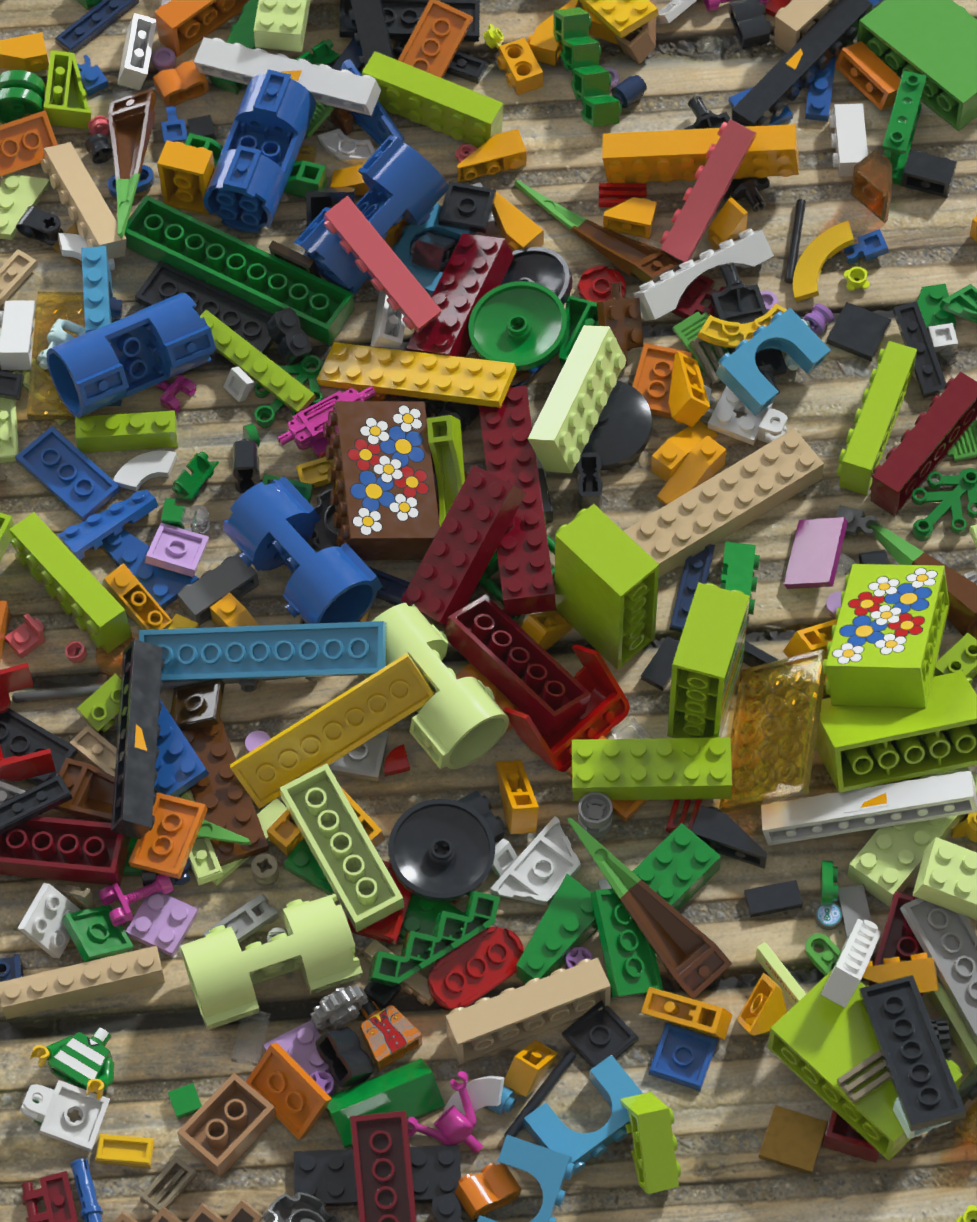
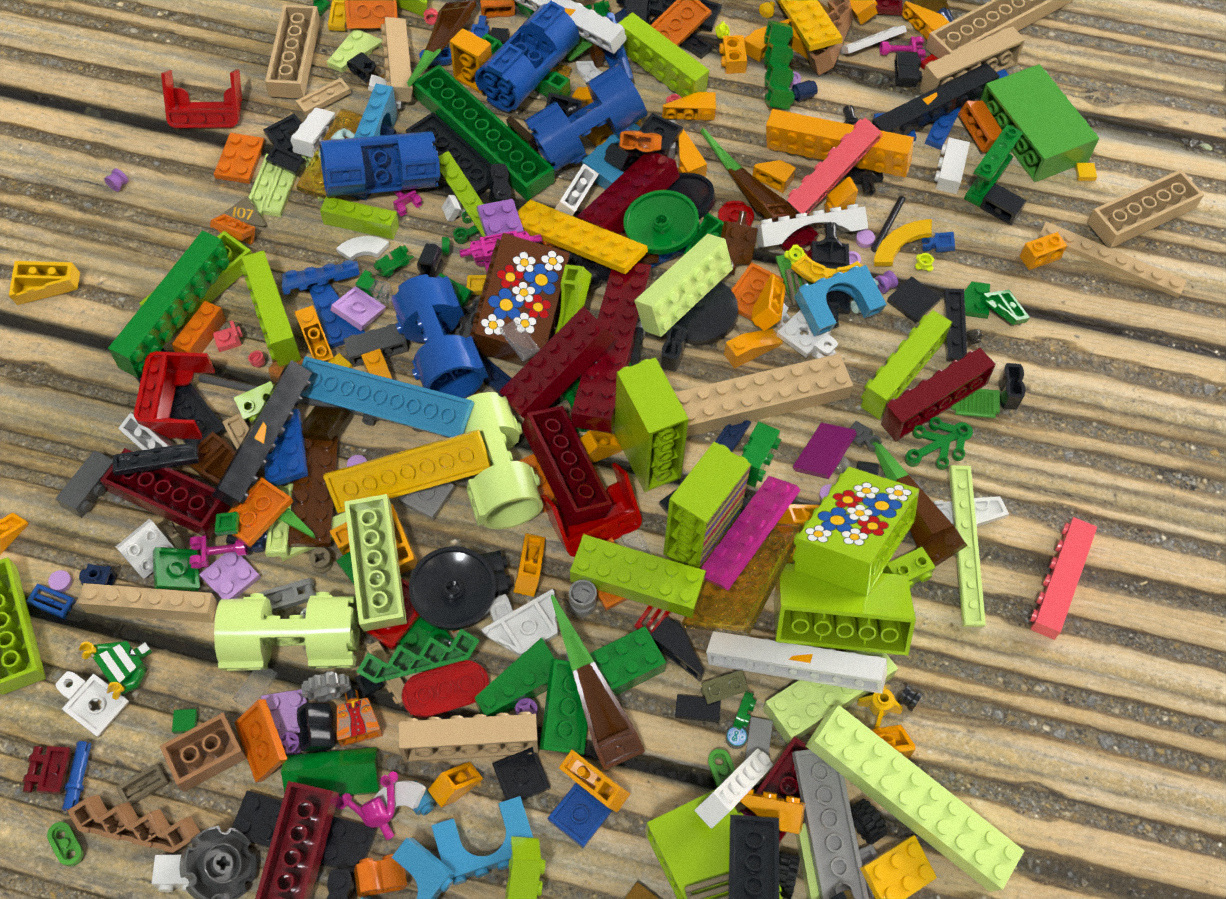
camera: 15 degrees right, 0 degrees up
blue plate [15,426,120,522] -> none
black wheel [85,134,113,164] -> none
yellow tile [95,1134,155,1168] -> none
coral brick [323,196,442,333] -> none
red tile [384,744,410,777] -> none
black bar [504,1050,576,1138] -> none
red tile [598,183,647,207] -> none
light orange slope [657,435,726,505] -> none
light orange slope [736,973,787,1036] -> none
yellowish green tile [755,942,806,1006] -> none
clear orange slope [851,150,892,223] -> none
white plate [928,323,958,352] -> none
none -> green tile [215,512,239,536]
none -> medium lavender plate [477,199,524,236]
none -> clear tile [500,319,540,362]
none -> orange brick [619,130,662,152]
none -> olive hinge [700,670,749,704]
none -> dark pink plate [701,476,801,591]
none -> neon yellow plate [784,245,806,265]
none -> lavender tile [855,229,875,248]

